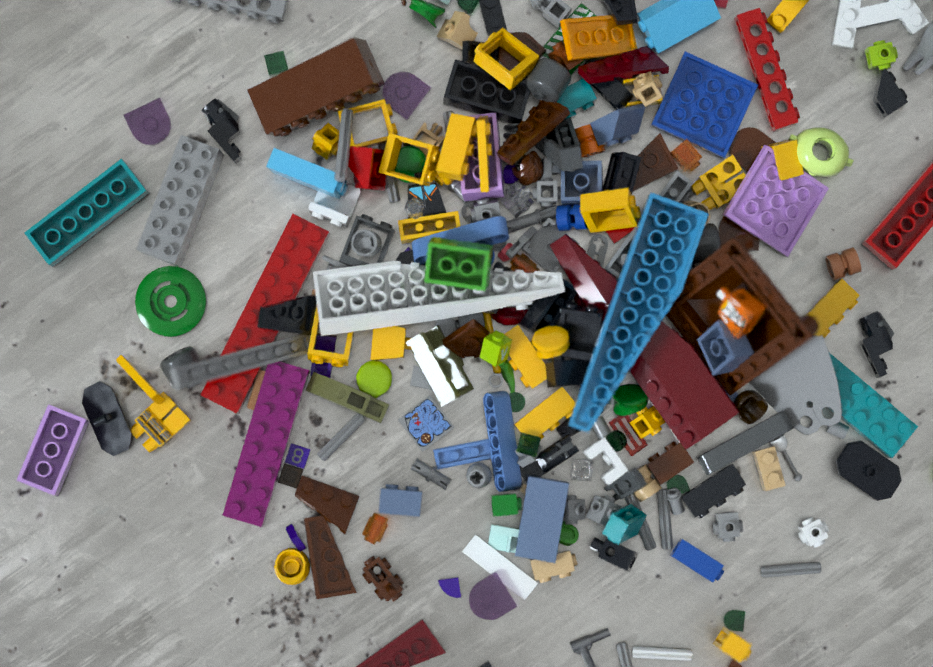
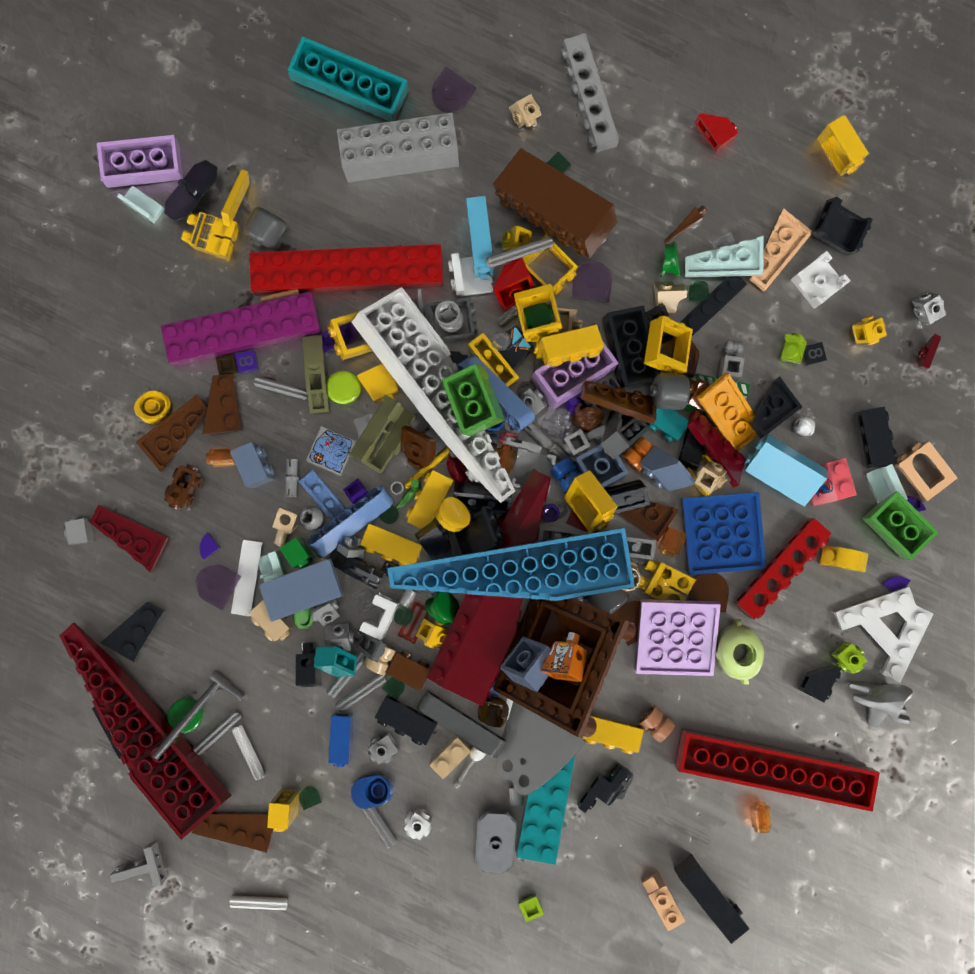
camera: 65 degrees right, 0 degrees up
green piece [135,266,206,337] -> none
light grey plate [170,334,310,390] -> none
black plate [202,98,242,164] -> none
black wing [257,294,317,335] -> none
dark purple tile [286,524,306,552] -> none
yellow wing [477,115,492,192] -> none
lime brick [480,331,512,367] -> none
clear green tile [516,432,541,457] -> none
light grey pin [666,488,685,515] -> none
yellow piece [762,140,804,180] -> none
none -> light aqua panel [117,186,165,224]
none -> tan bracket [272,507,298,547]
none -> dark purple tile [343,478,368,504]
none -> blue cap [351,775,393,809]
none -> tan brick [509,94,542,128]
none -> dark purple tile [542,504,560,523]

